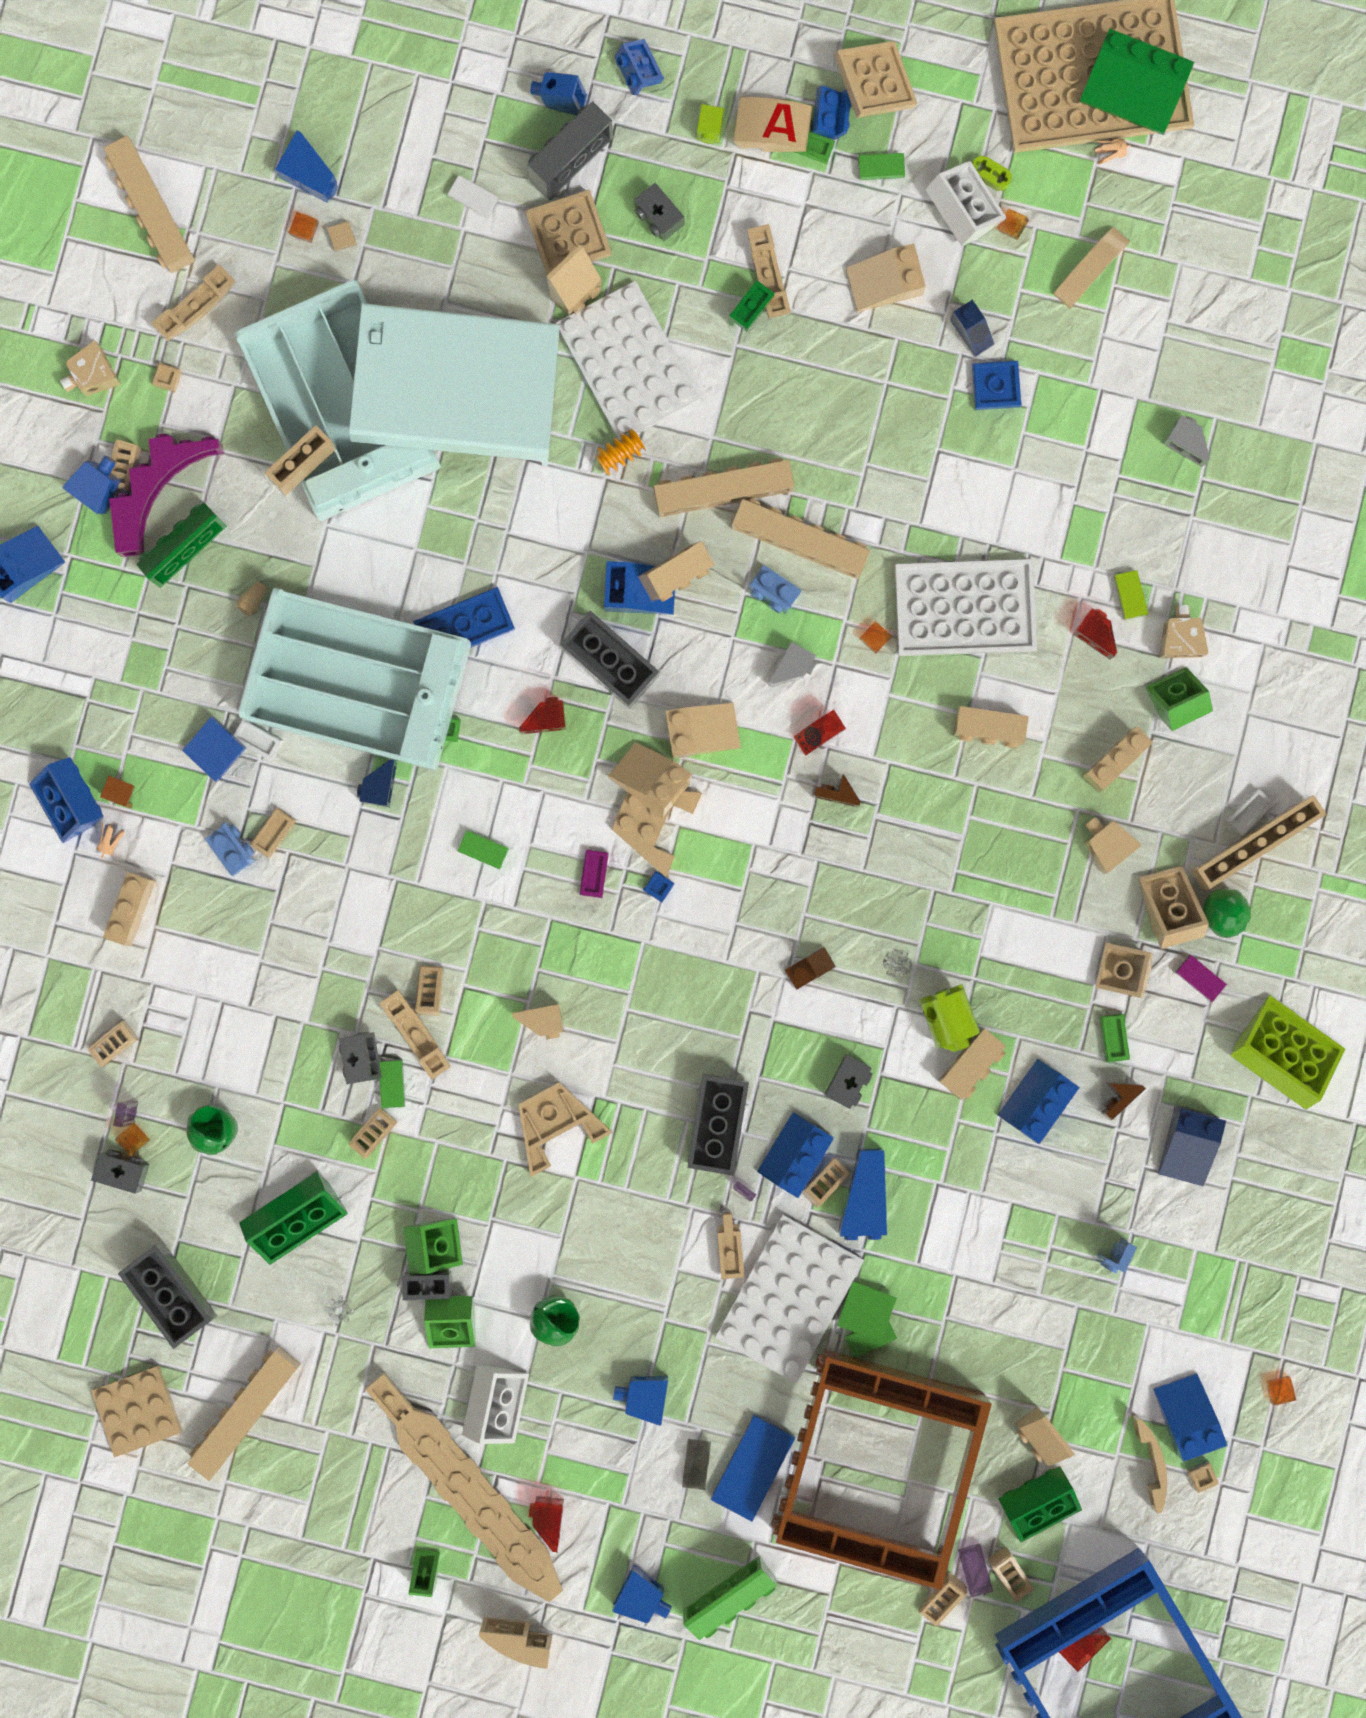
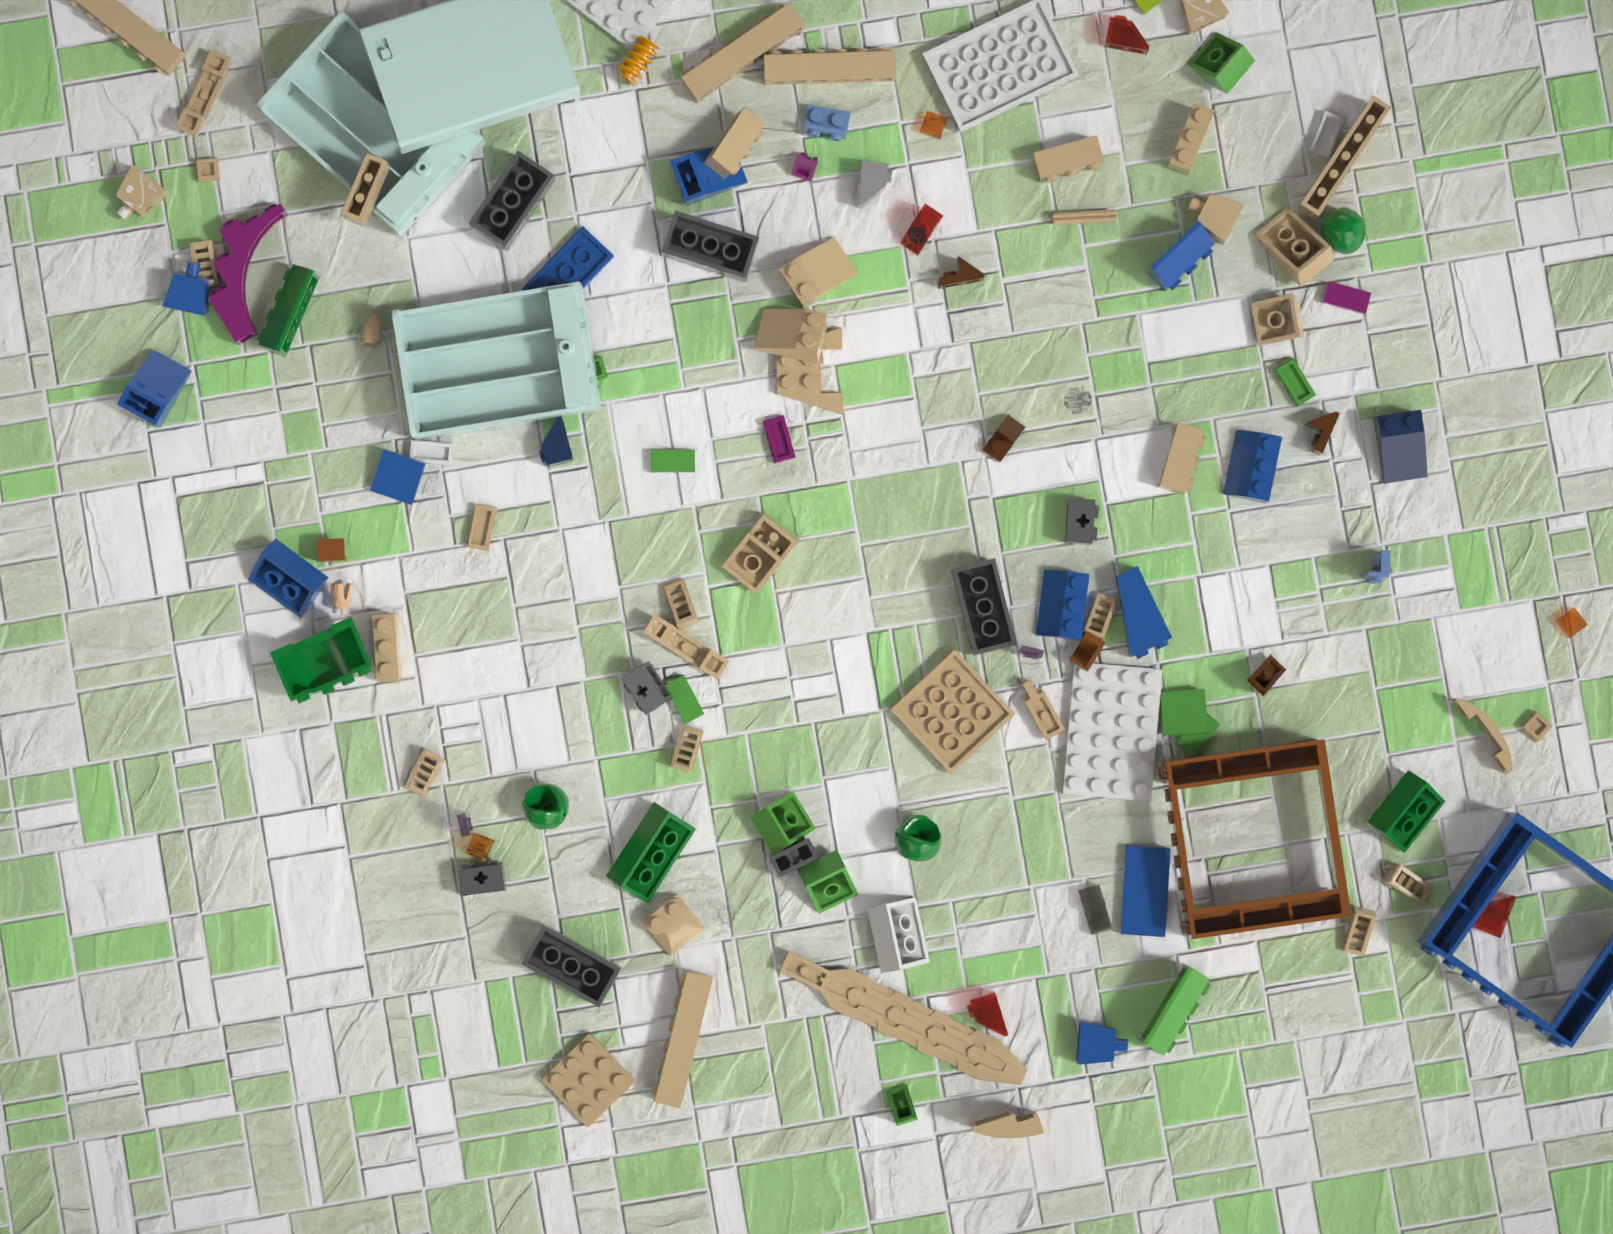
camera: 25 degrees left, 0 degrees up
medium blue bracket [205,822,256,877] -> none
tan slope [512,1004,564,1040] -> none
tan wing [518,1082,613,1177] -> none
clear red slope [519,697,567,735] -> none
blue torso [613,1376,668,1426] -> none
blue tile [643,871,675,903] -> none
lime cylinder [919,984,980,1052] -> none
clear purple tile [957,1543,993,1598] -> none
tan slope [1016,1406,1075,1466] -> none
blue slope [1153,1373,1228,1462] -> none
lime slope [1230,995,1345,1110] -> none
none -> green cylinder [270,617,372,704]
none -> dark grey brick [469,151,556,251]
none -> tan slope [643,894,705,956]
none -> tan slope [722,513,800,594]
none -> magenta tile [791,152,818,182]
none -> tan plate [891,650,1015,774]
none -> tan axle [1052,209,1117,225]
none -> dark orange panel [1070,631,1106,672]
none -> blue slope [1147,221,1215,291]
none -> reddish brown slope [1246,654,1286,696]

